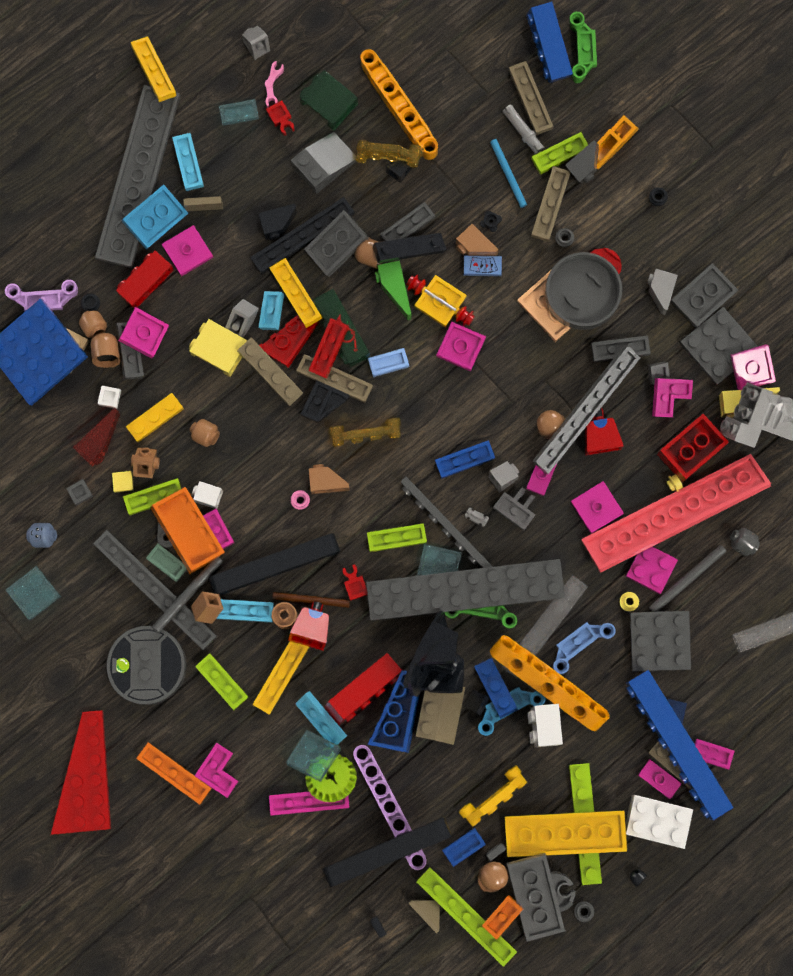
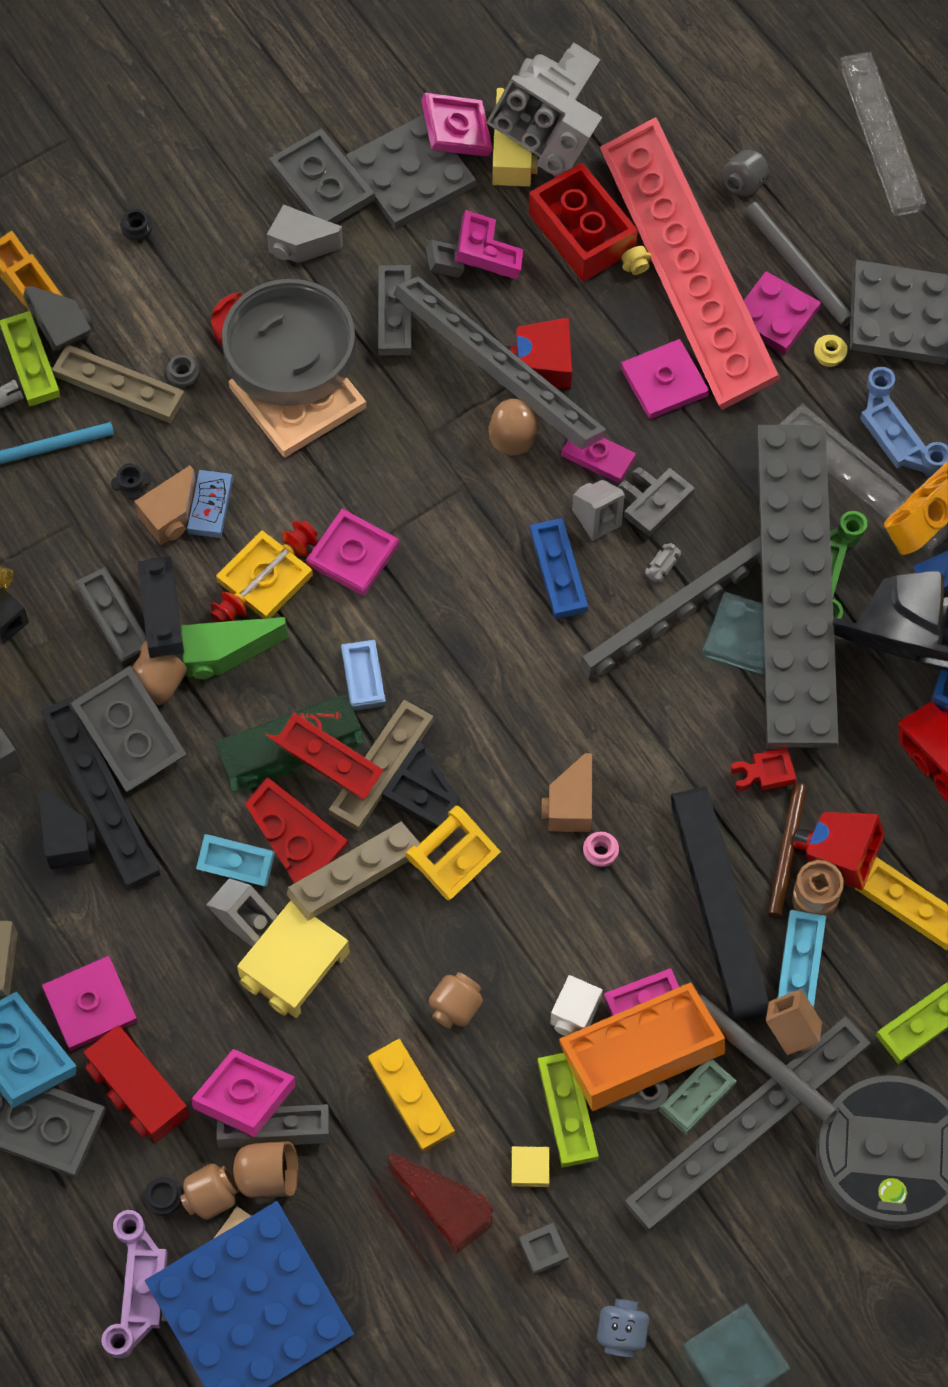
camera: 85 degrees left, 15 degrees down
white plate [98,386,121,409] -> none
medium nougat brick [131,448,160,478] -> none
yellow plate [269,258,322,328] -> none
clear yellow plate [329,418,401,447] -> none
lime plate [367,523,427,552] -> none
none -> yellow plate [405,806,501,901]

